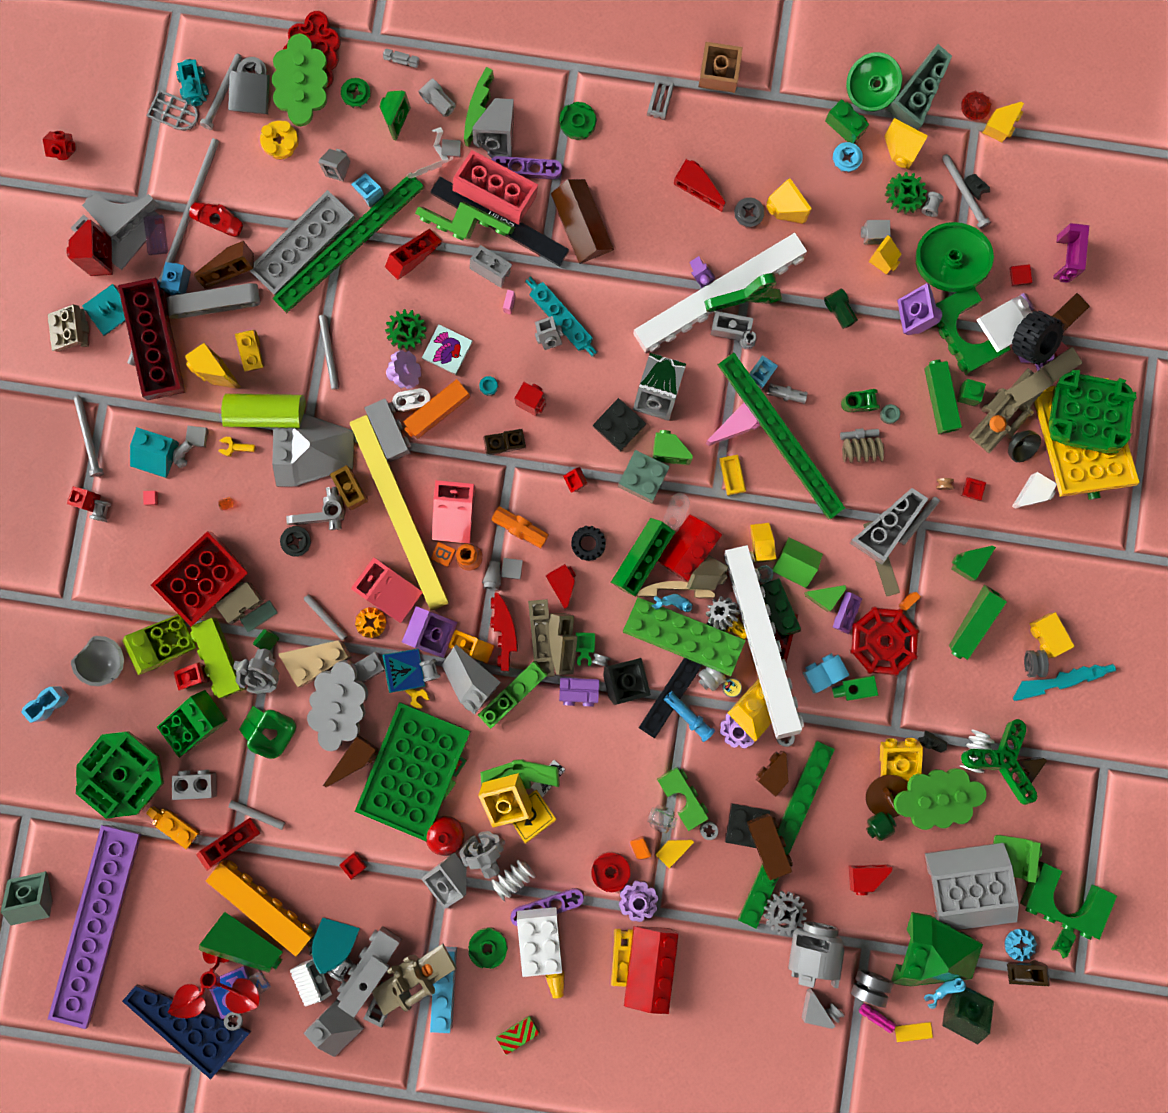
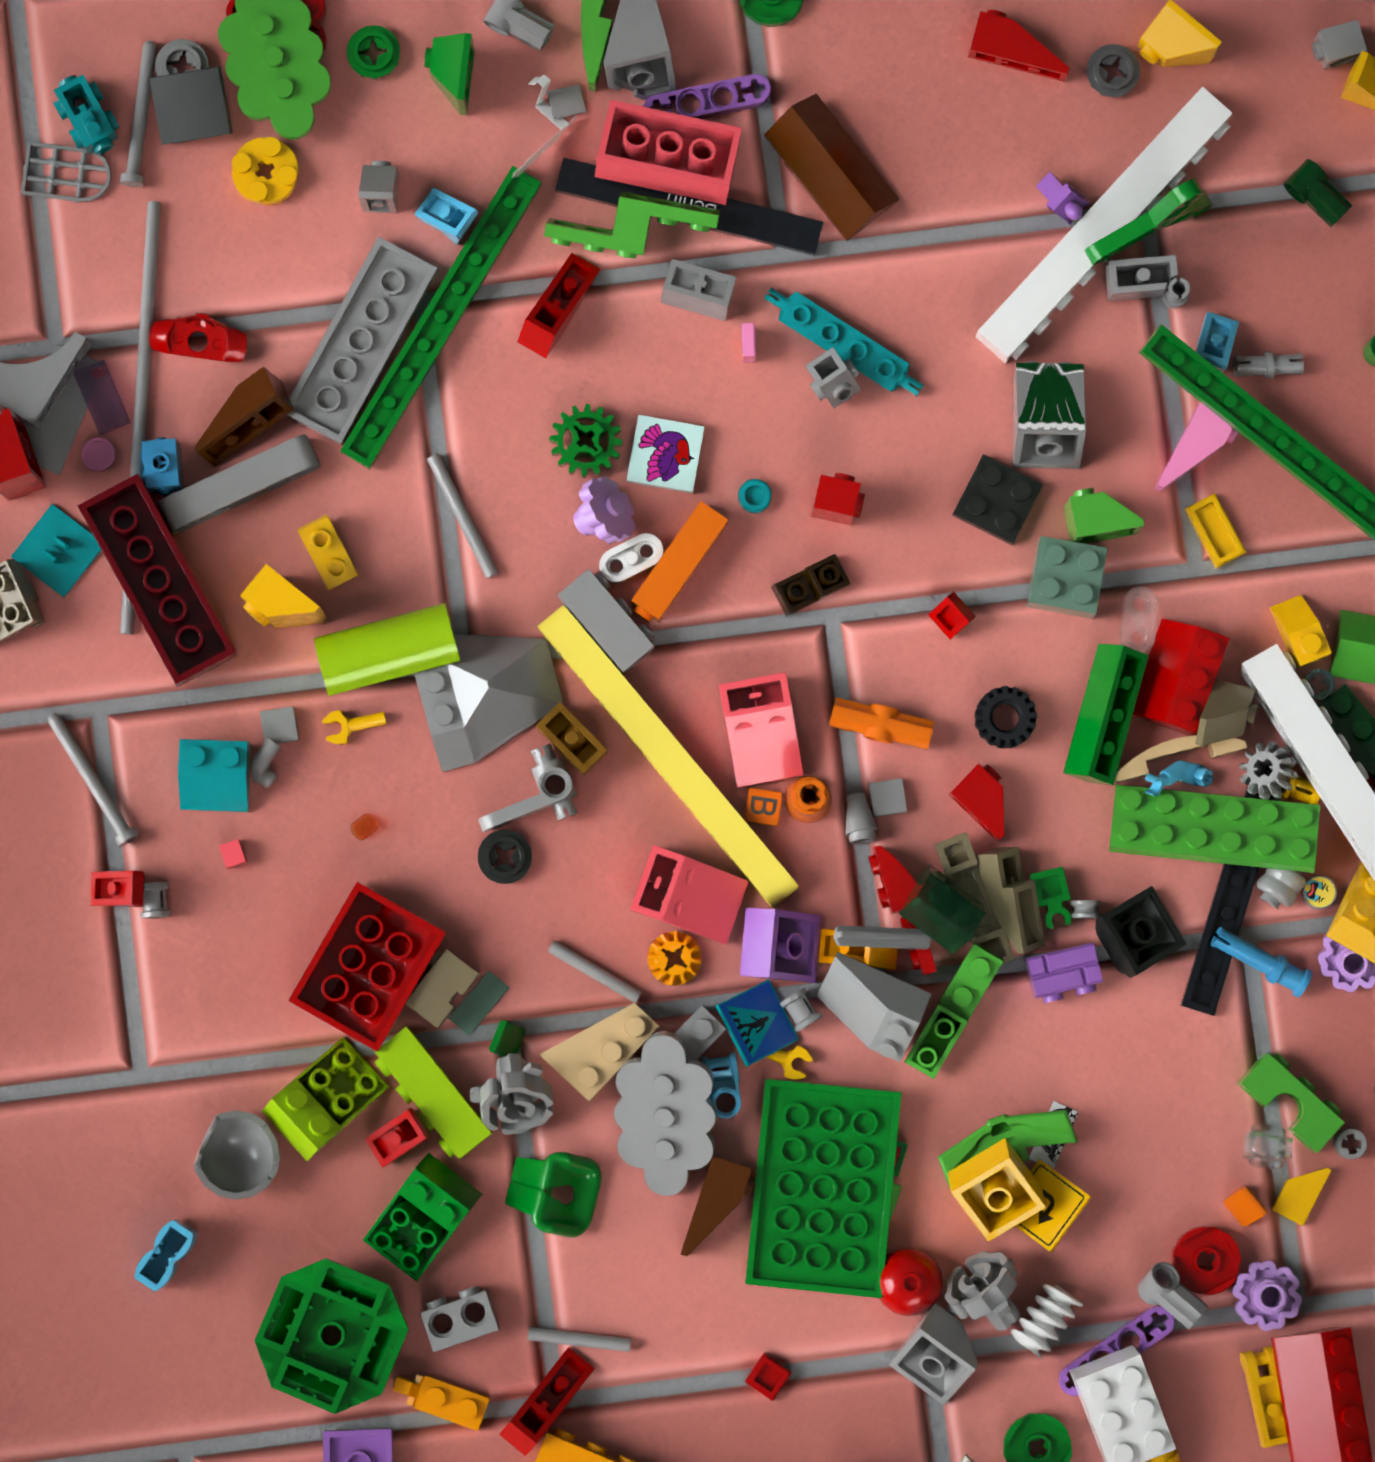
camera: 20 degrees left, 0 degrees up
none -> bright pink piece [81,437,116,472]
none -> medium azure piece [701,1052,741,1119]
none -> light grey axle [833,926,932,950]
none -> clear green slope [898,864,986,954]
none -> light grey piece [1138,1262,1208,1329]

